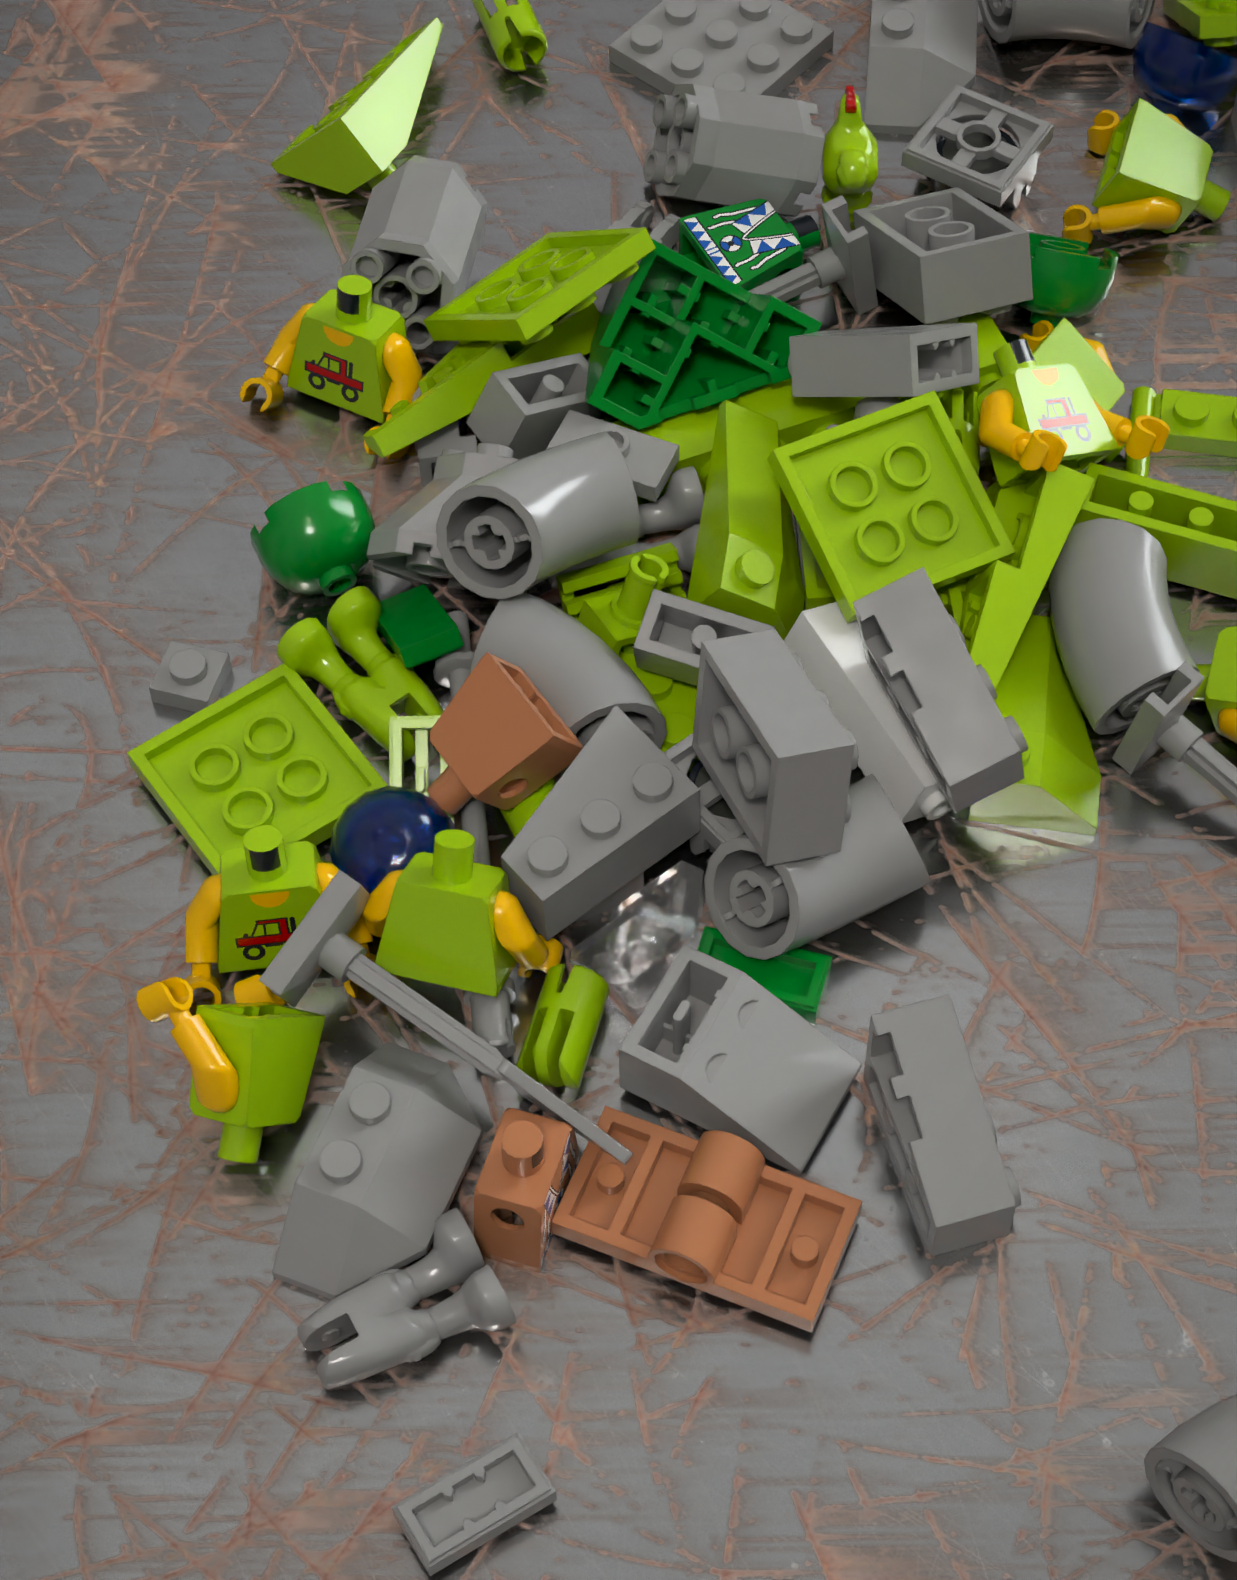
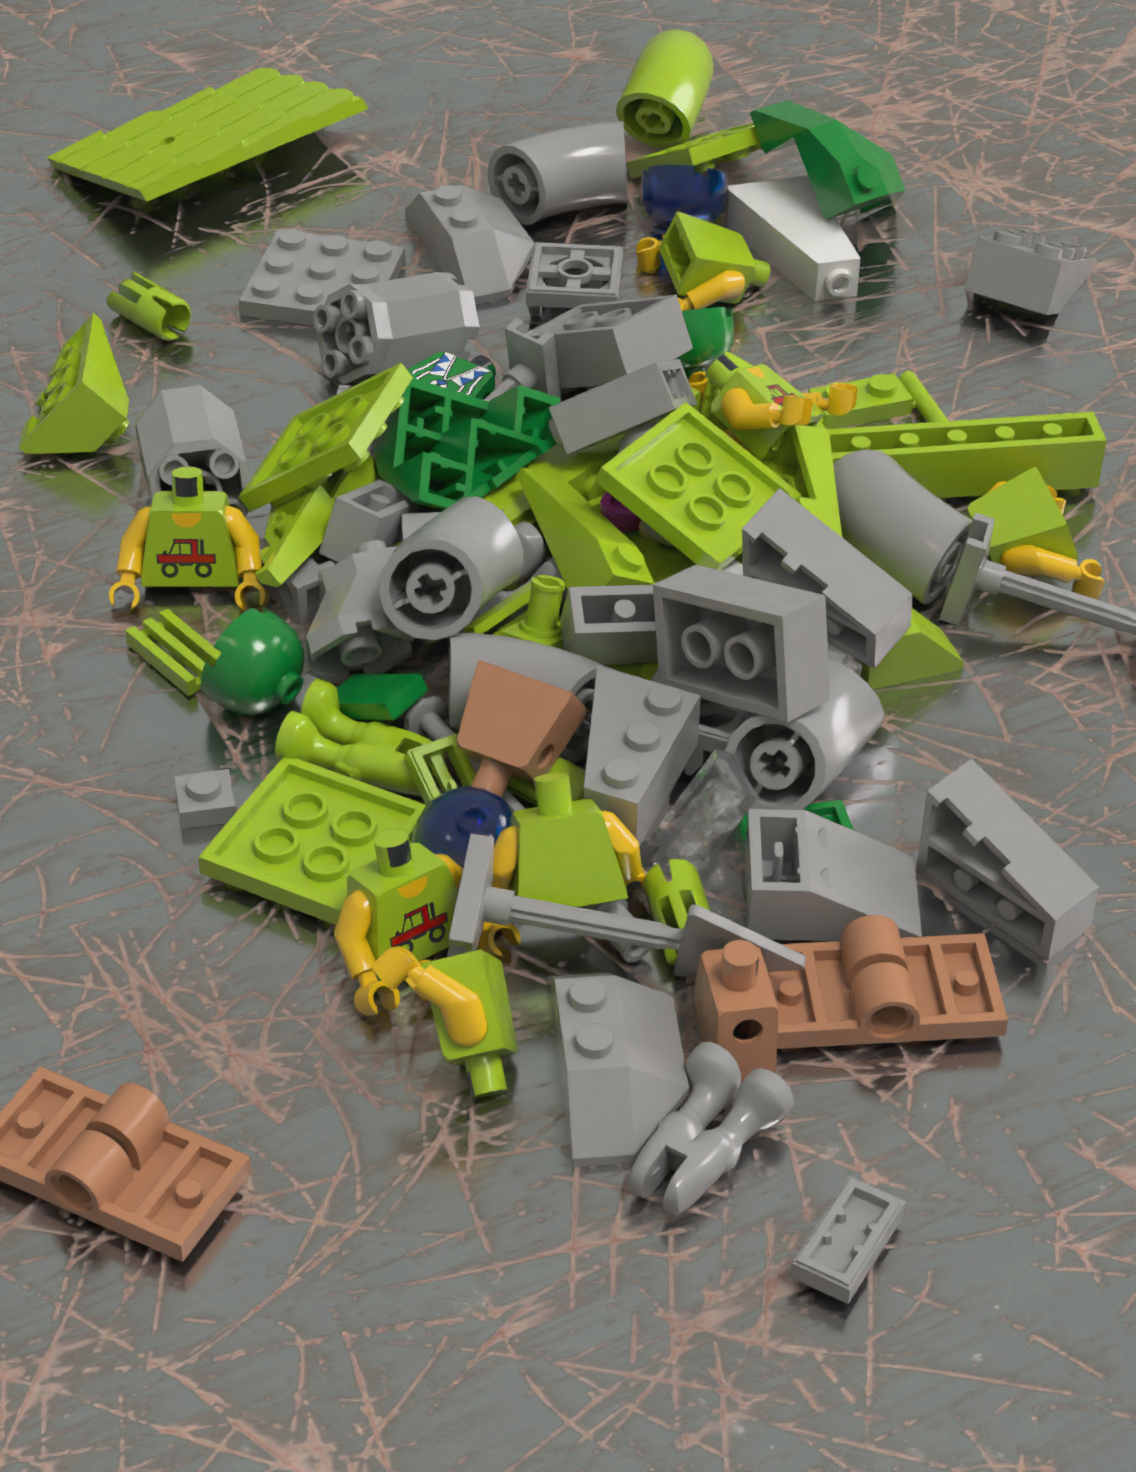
camera: 30 degrees left, 15 degrees down
lime animal [821,85,878,222] -> none
none -> lime tile [125,609,221,696]

